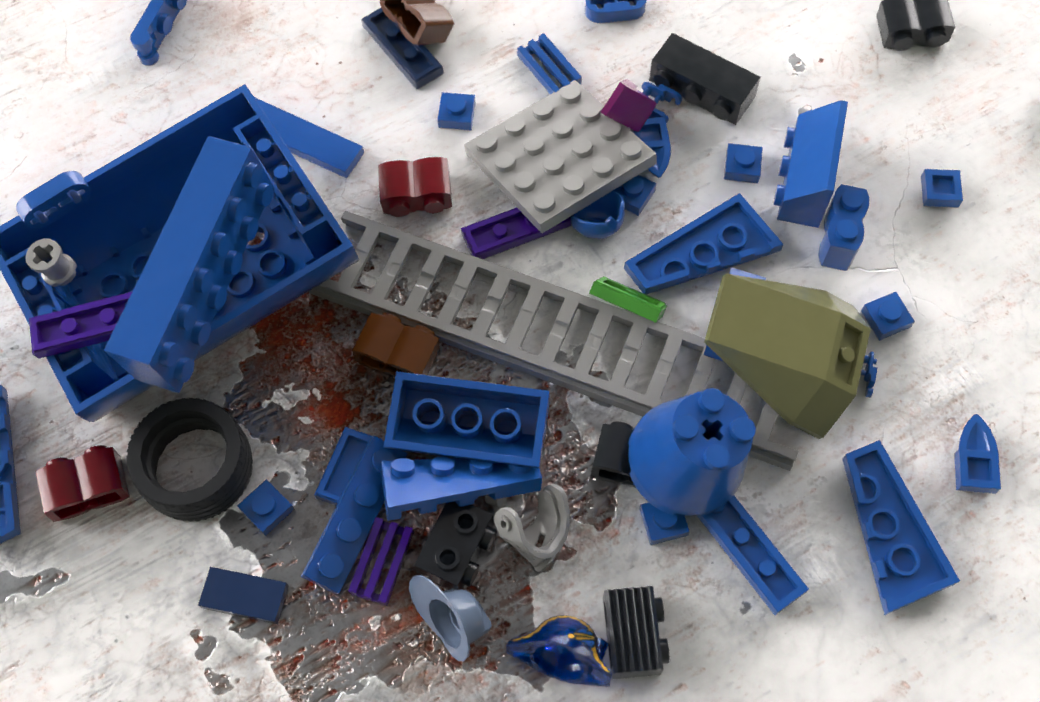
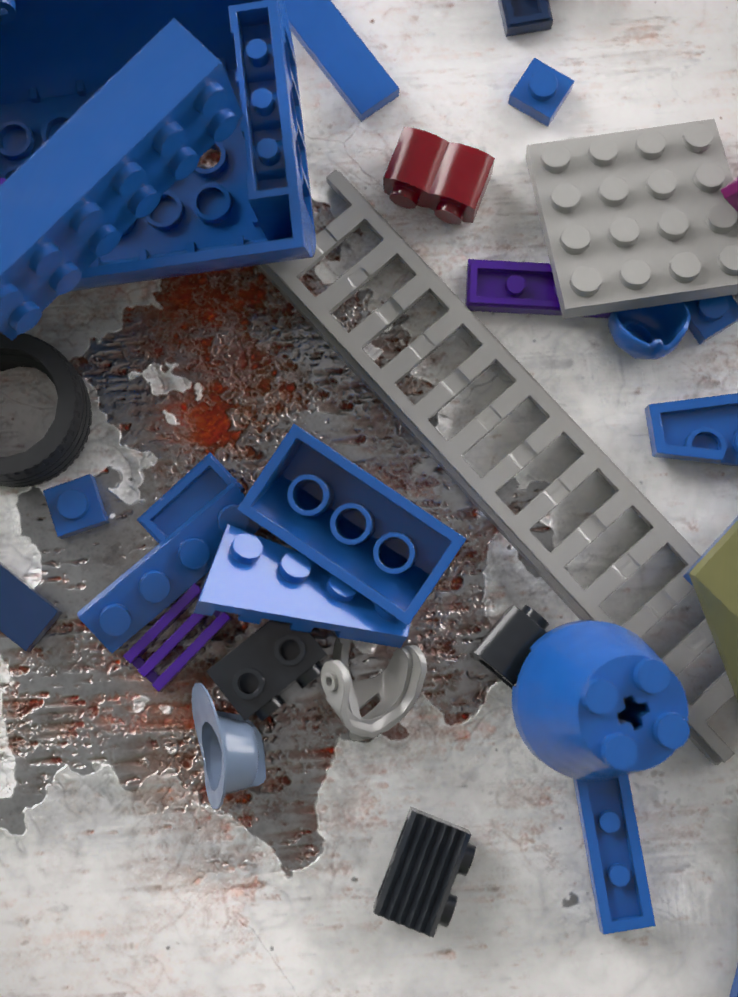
camera: 25 degrees right, 15 degrees up
reddish brown brick [352,312,440,377] -> none
clear blue hat [506,615,612,687] -> none
blue tile [517,33,582,94] -> none
bright green tile [589,276,667,322] -> none
blue plate [639,502,690,545] -> none

